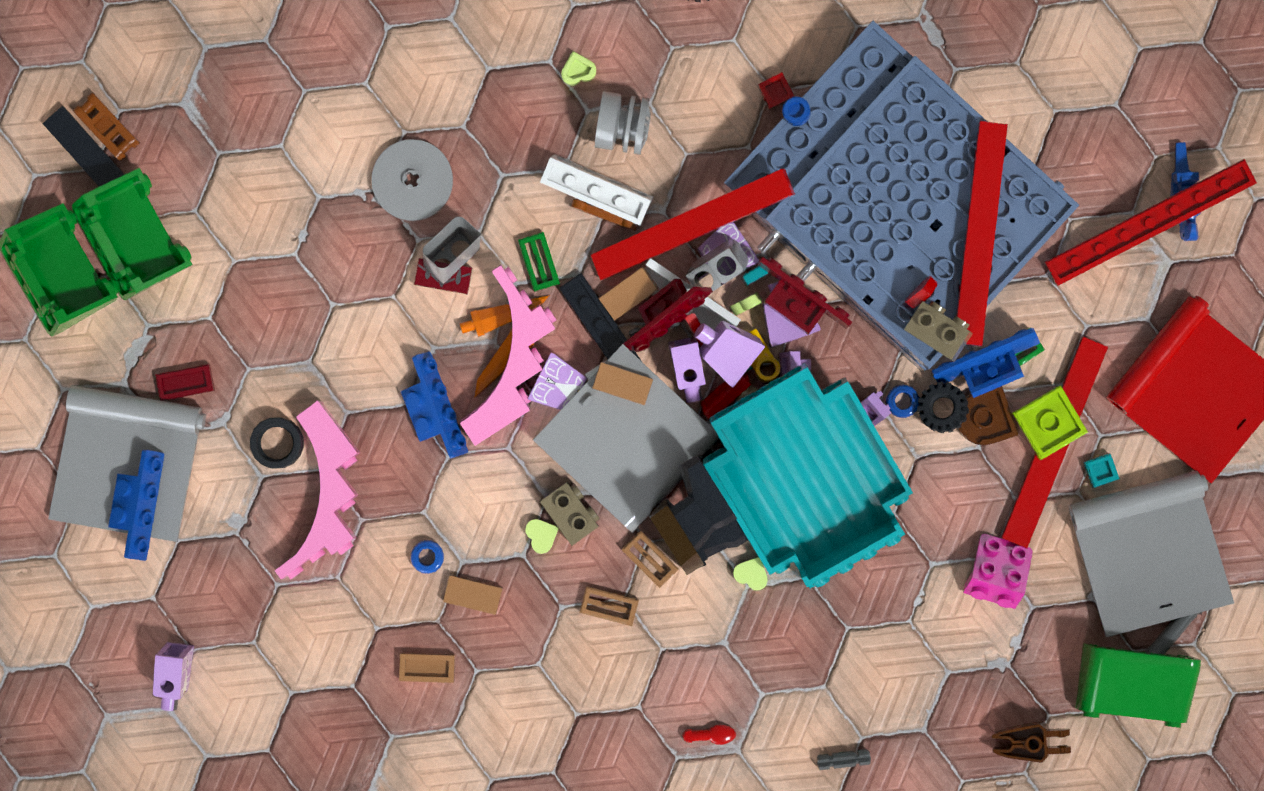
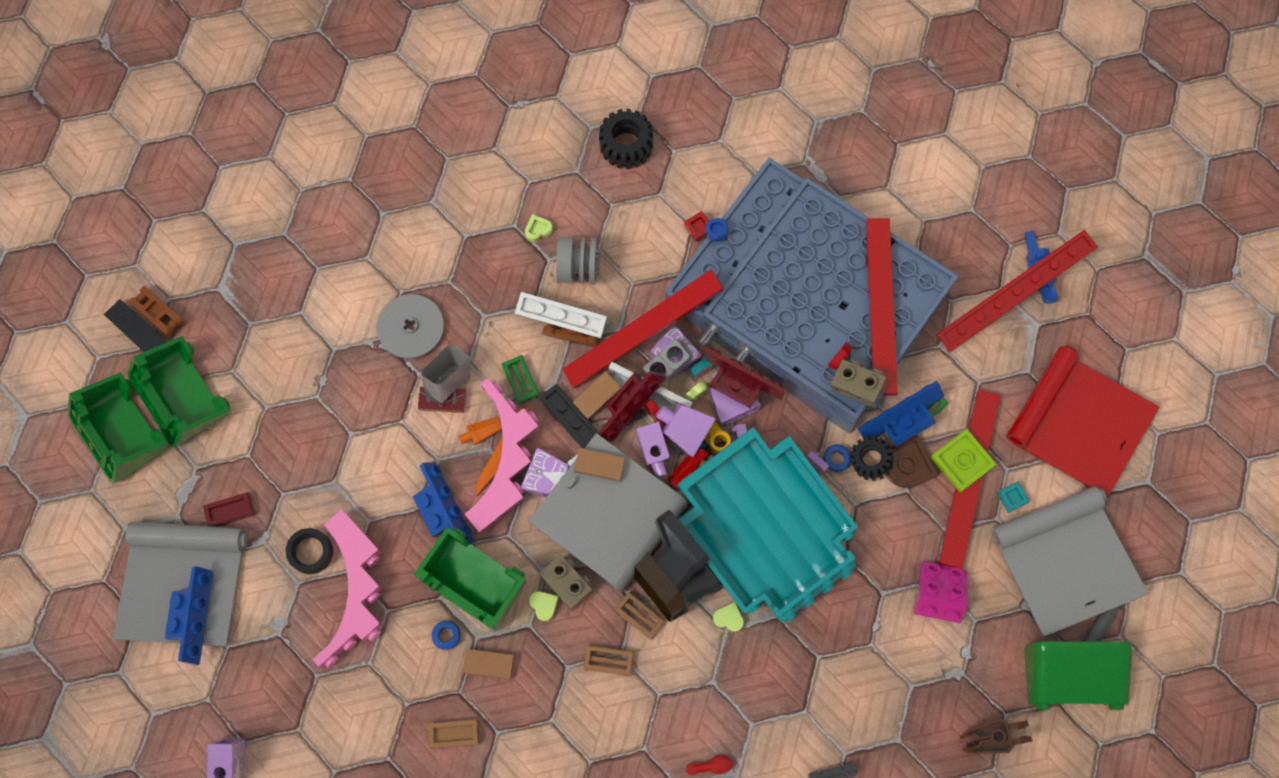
camera: 10 degrees left, 15 degrees down
none -> green windscreen [413,527,526,632]

